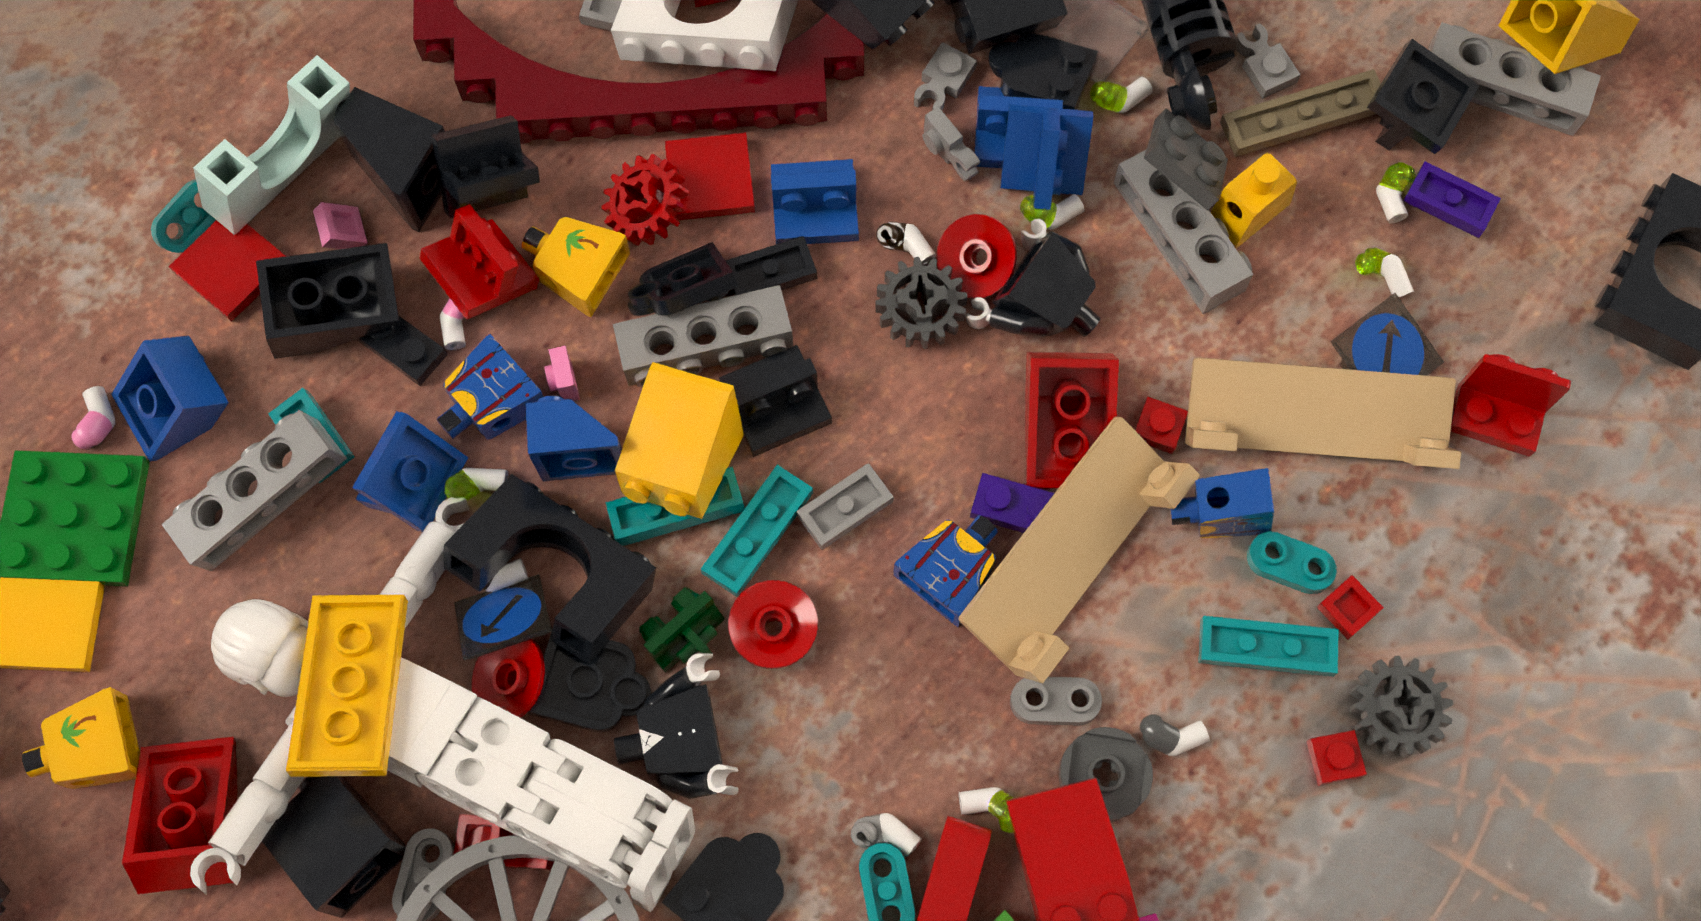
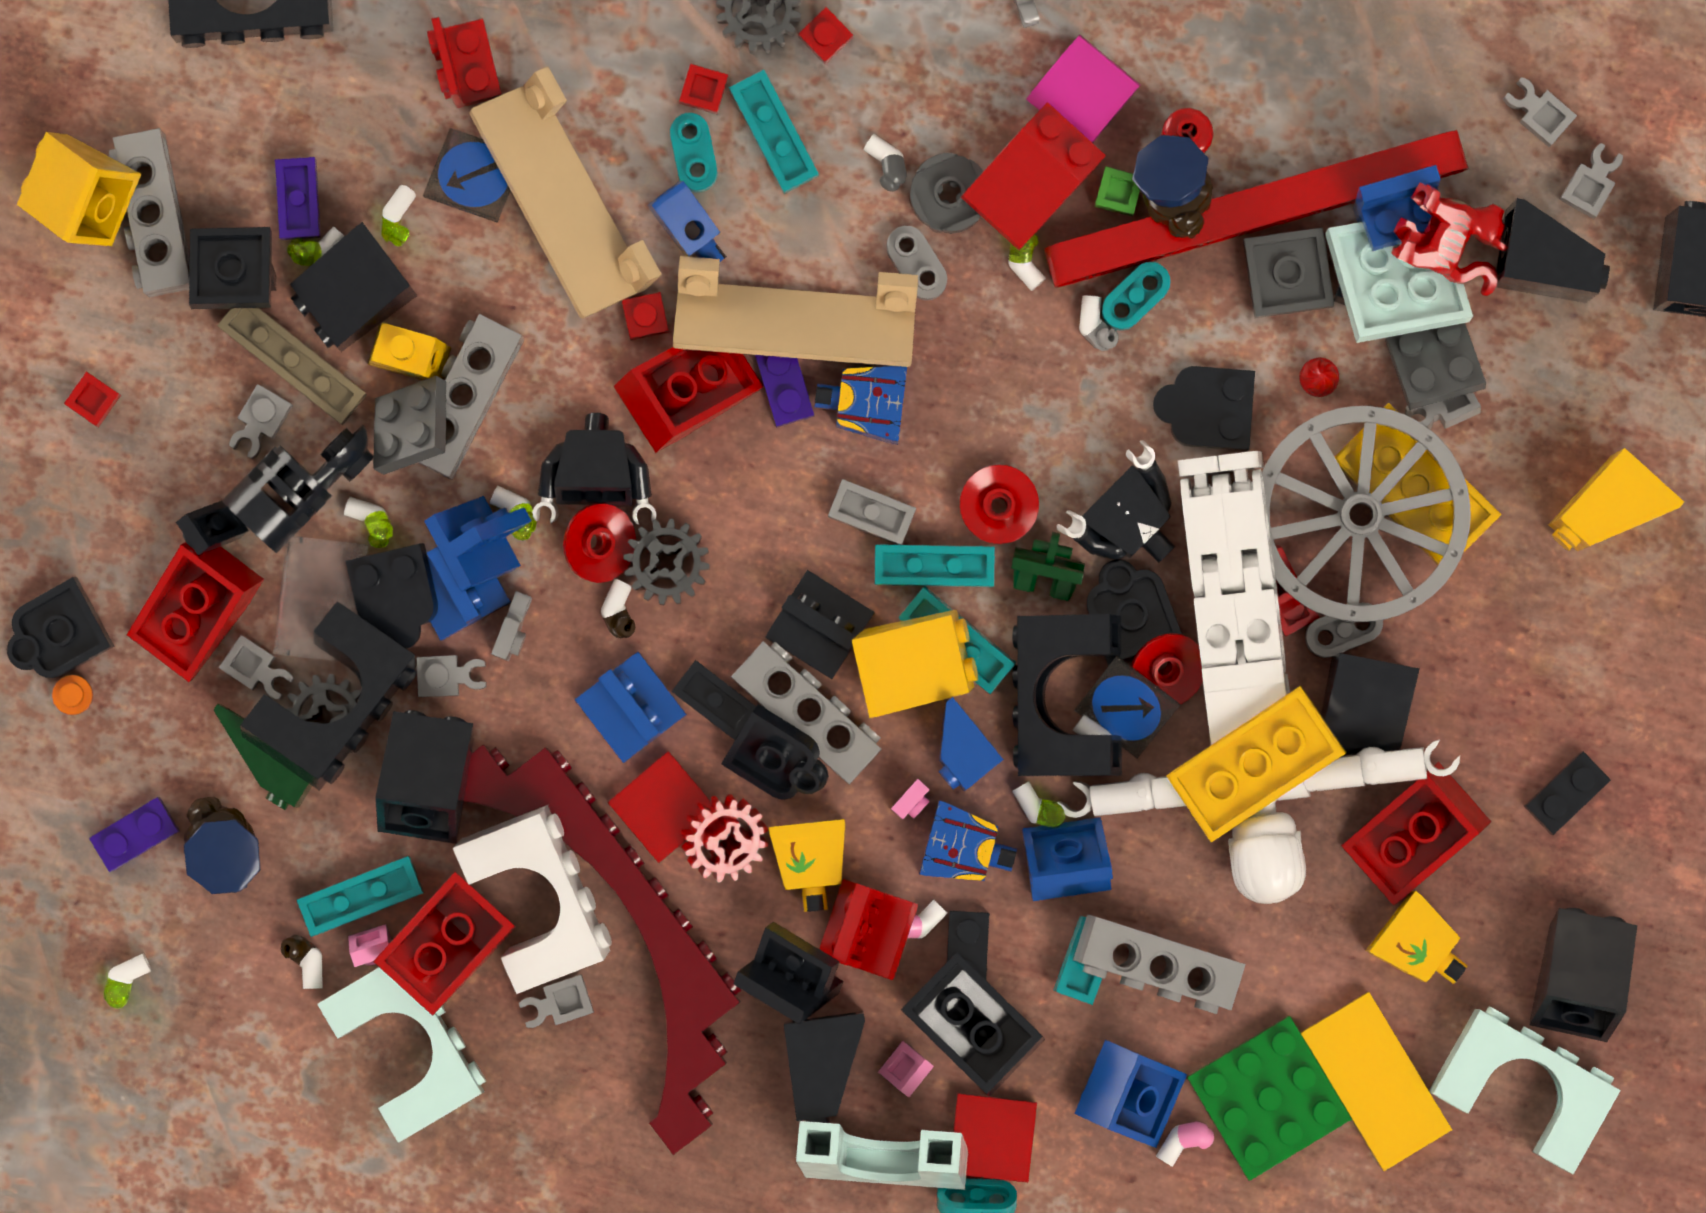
camera: 125 degrees left, 15 degrees up
none -> black slope [290,222,417,352]

